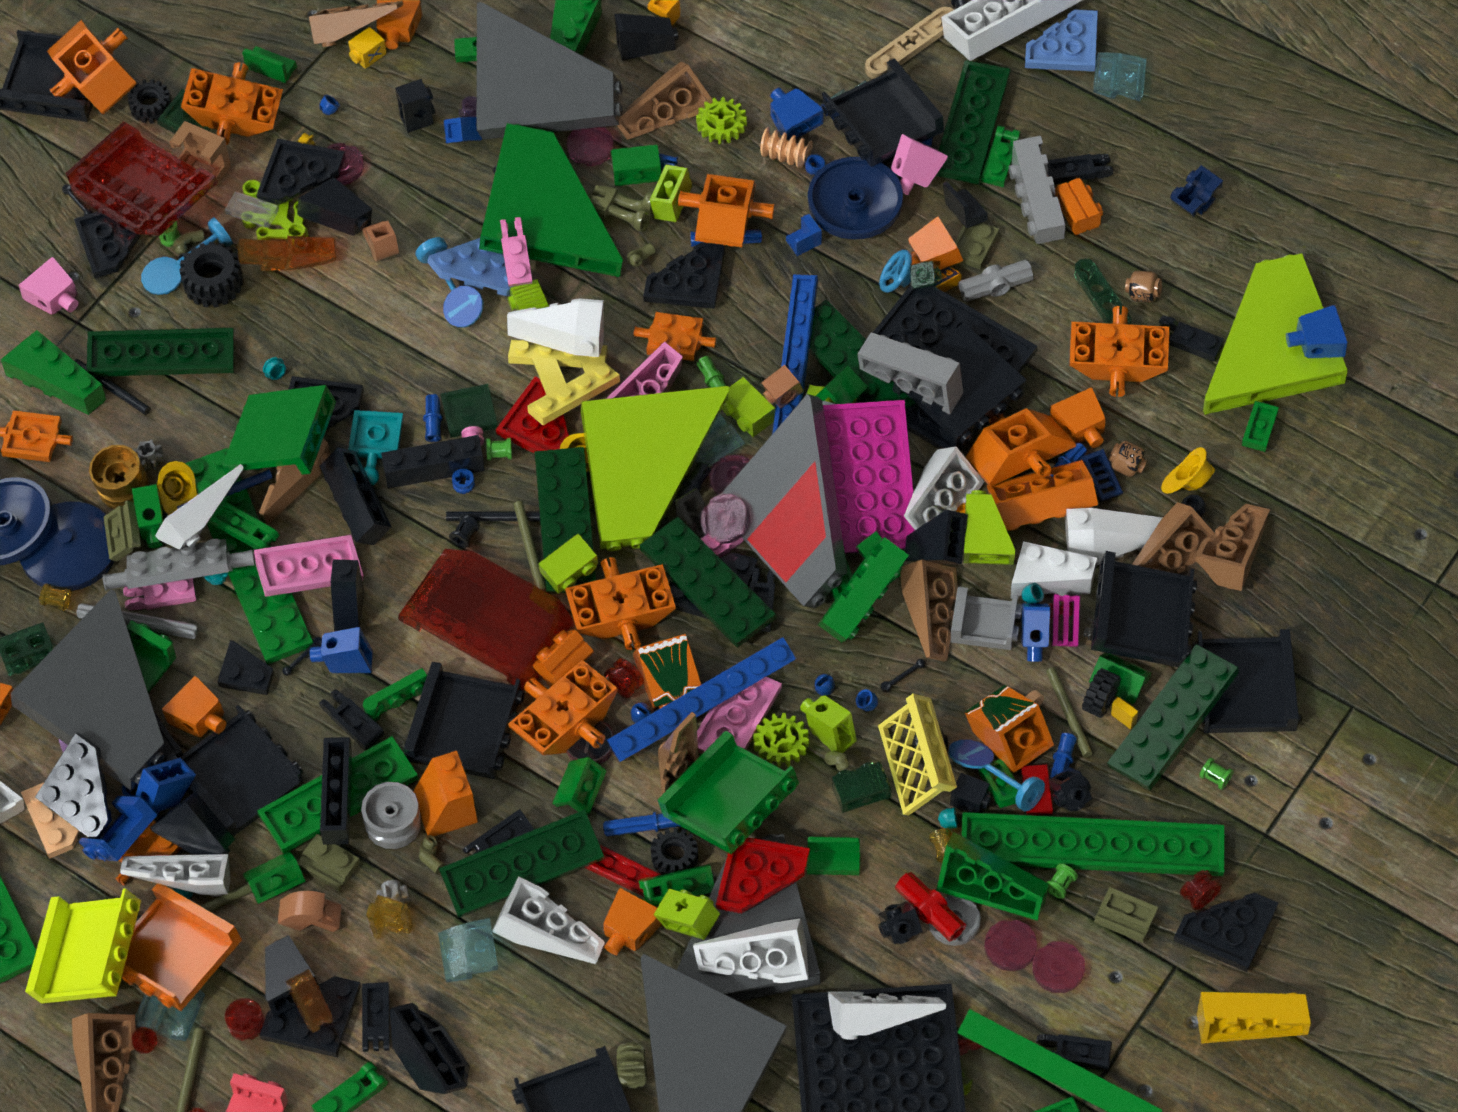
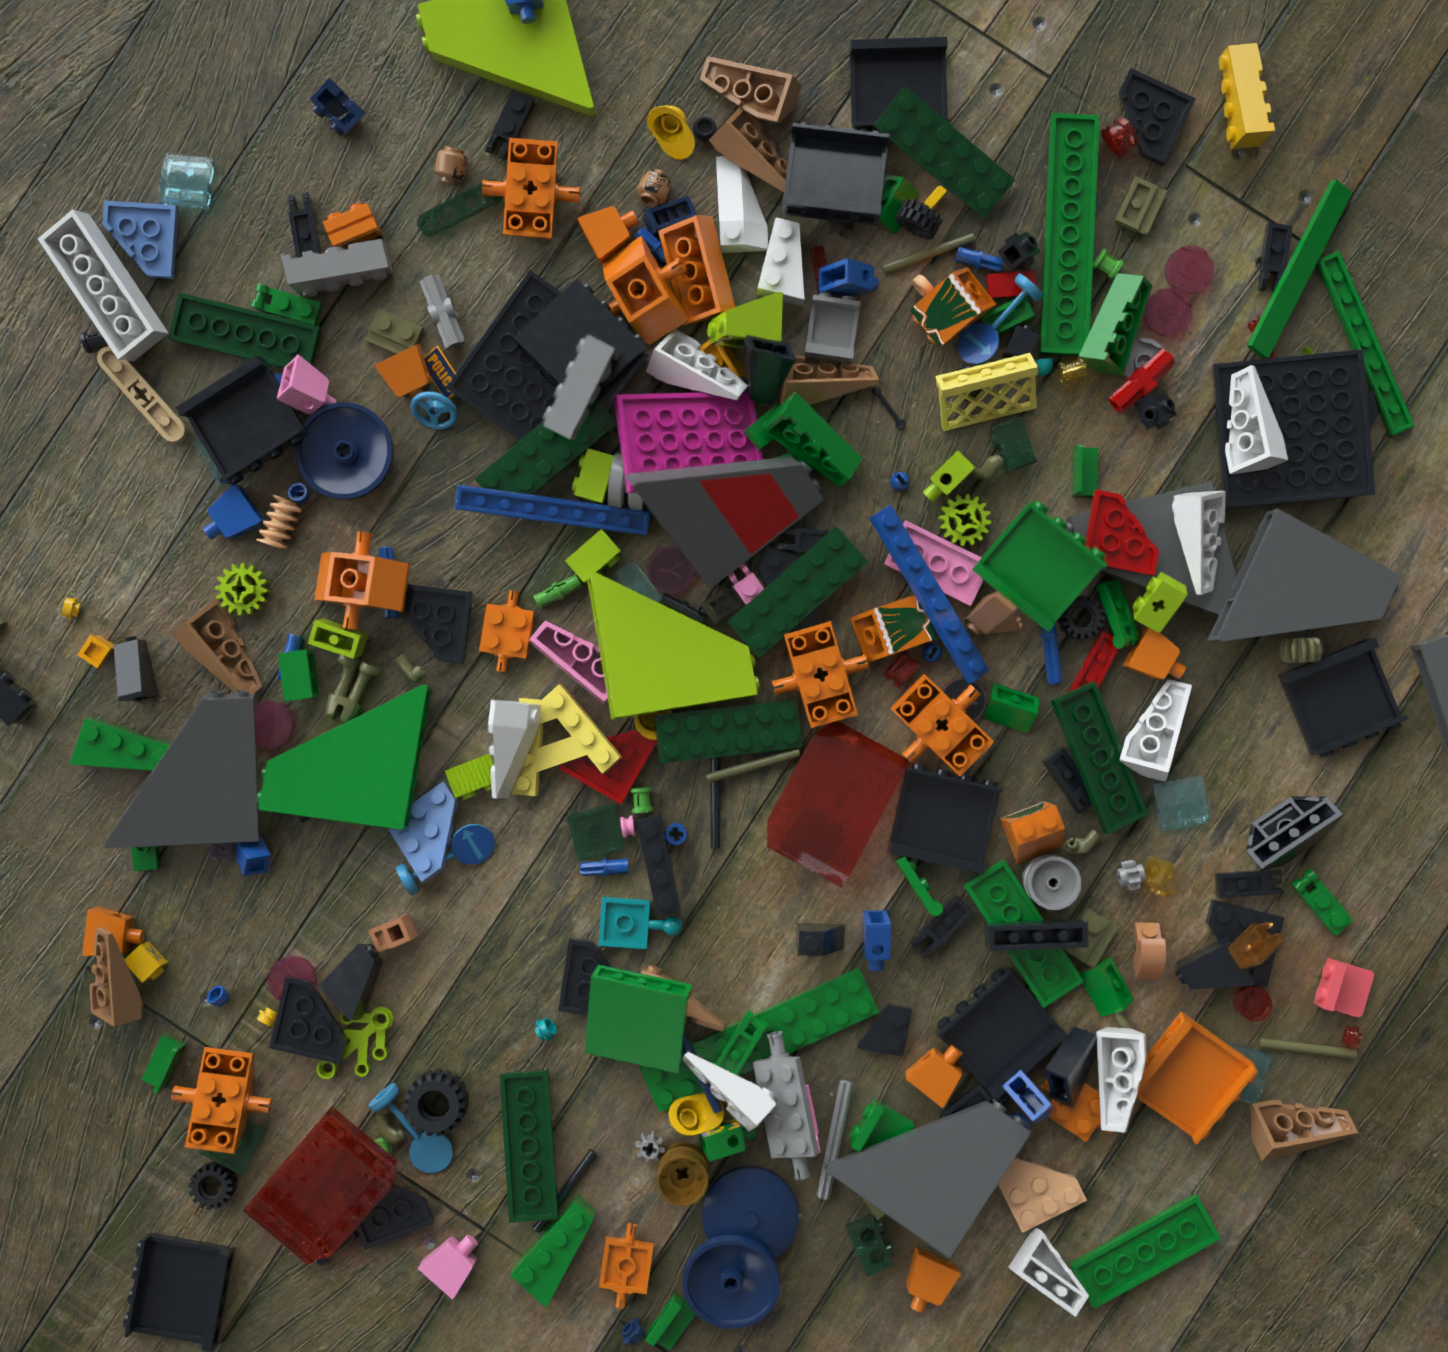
camera: 90 degrees left, 30 degrees up
neon yellow panel [25,888,141,1004] -> none
plate [35,733,112,839] -> none
clear yellow bush [39,583,72,611] -> none
orange slope [47,20,138,115] -> none
blue panel [79,796,157,861] -> none
olive plate [104,500,141,562] -> none
clear red plate [132,1027,158,1054] -> none
medium nougat panel [170,121,231,186] -> none
clear tile [225,191,279,228] -> none
clear orange slope [237,236,337,271] -> none
bright pink plate [253,535,364,597] -> none
black hinge [282,637,322,676] -> none
black brick [320,447,392,545] -> none
black brick [395,79,435,133] -> none
black bush [449,515,480,548] -> none
bright pink hinge [500,217,532,287] -> none
orange brick [533,630,594,687] -> none
lime brick [538,534,598,594] -> none
clear pink tile [701,494,750,544] -> none
nougat brick [762,365,803,409] -> none
blue panel [786,214,822,256] -> none
green panel [816,366,867,404] -> none
blue hinge [856,689,878,711] -> none
clear green bracket [910,261,942,289] -> none
black panel [942,181,988,229] -> none
teal hinge [1021,583,1044,604] -> none
dark pink tile [1052,594,1080,647] -> none
bright green bush [1199,757,1234,790] -> none
green plate [1241,401,1279,452] -> none

